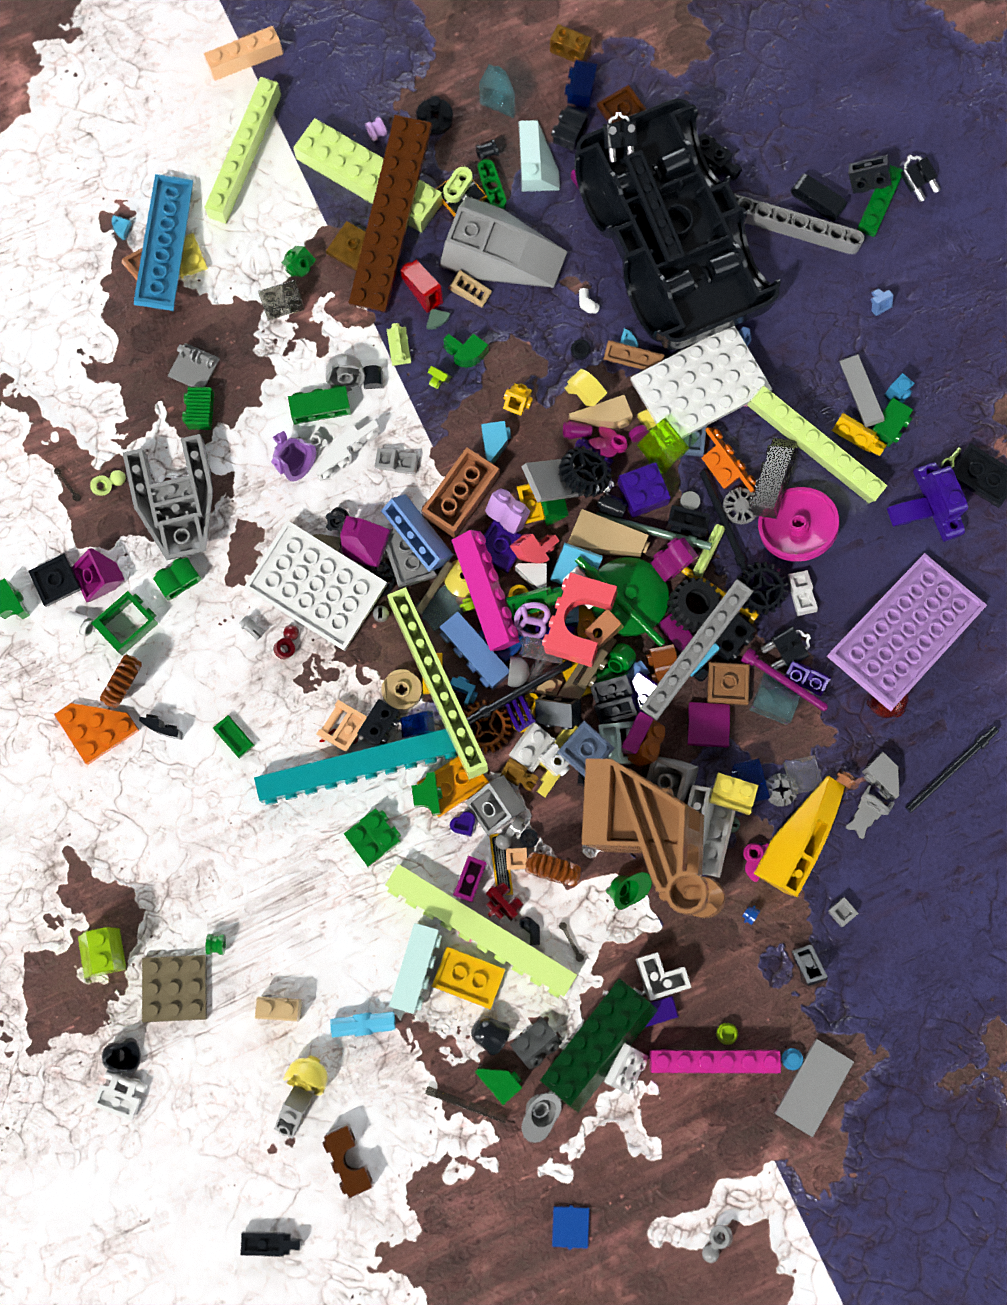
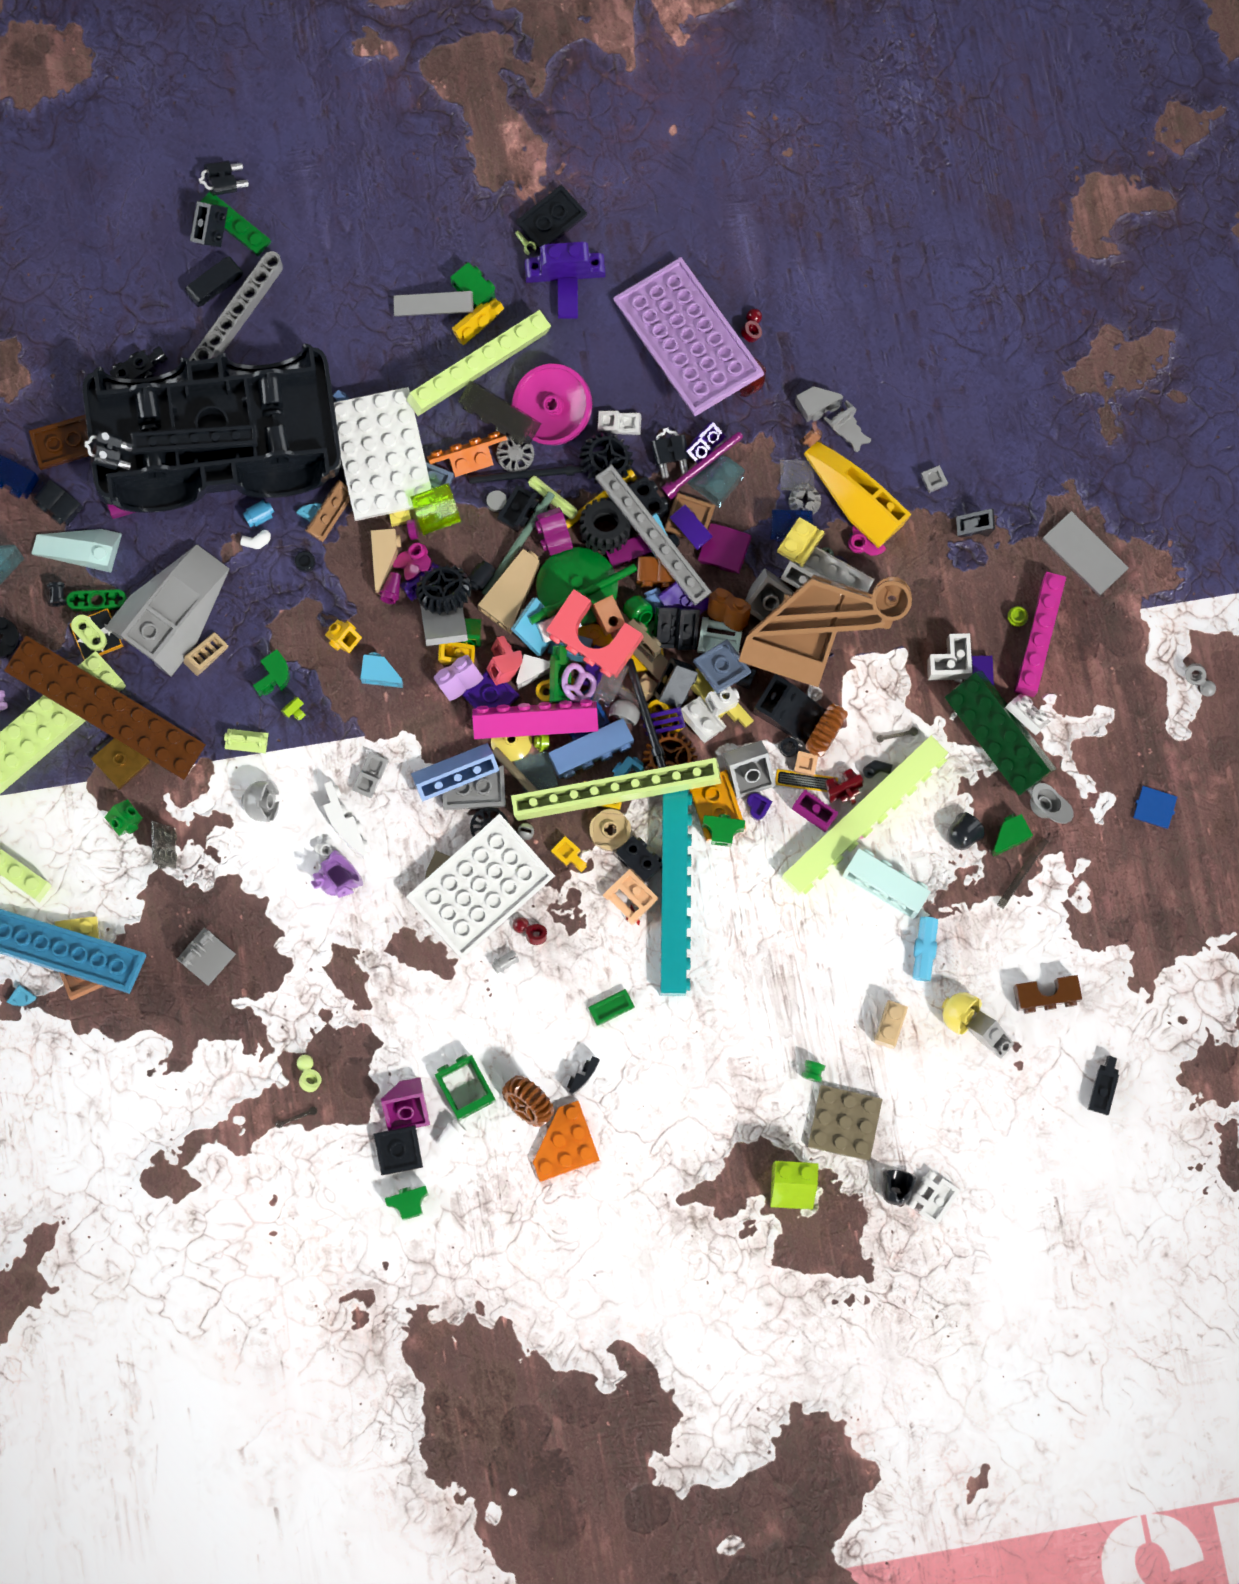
camera: 80 degrees left, 0 degrees up
light grey wedge [122,434,213,560] -> none
green brick [153,557,202,601] -> none
green brick [182,387,214,430] -> none
green brick [288,385,351,425] -> none
black brick [326,507,349,532] -> none
magenta slope [340,516,391,567] -> none
green plate [344,808,401,867] -> none
black brick [363,365,383,389] -> none
red slope [401,260,443,313] -> none
clear blue slope [401,710,435,738] -> none
nougat brick [421,447,500,538] -> none
sand green tile [427,309,450,329] -> none
yellow plate [431,947,505,1010] -> none
light grey plate [495,815,526,850] -> none
pearl gold plate [500,758,539,791] -> none
dark grey bracket [510,1017,562,1070] -> none
light yellow brick [565,369,607,406] -> none
green piece [606,872,652,910] -> none
dark purple brick [617,462,671,518] -> none
magenta slope [621,712,653,754] -> none
blue plate [742,905,760,925] -> none
dark azure plate [781,1048,803,1070] -> none
medium blue tile [871,289,893,316] -> none
dark azure brick [885,373,914,403] -> none
black bar [905,726,999,813] -> none
none -> dark azure brick [243,500,274,528]
none -> yellow plate [551,836,587,873]
none -> dark purple slope [669,505,713,550]
none -> dark red plate [741,309,762,342]
none -> black slope [753,674,826,745]

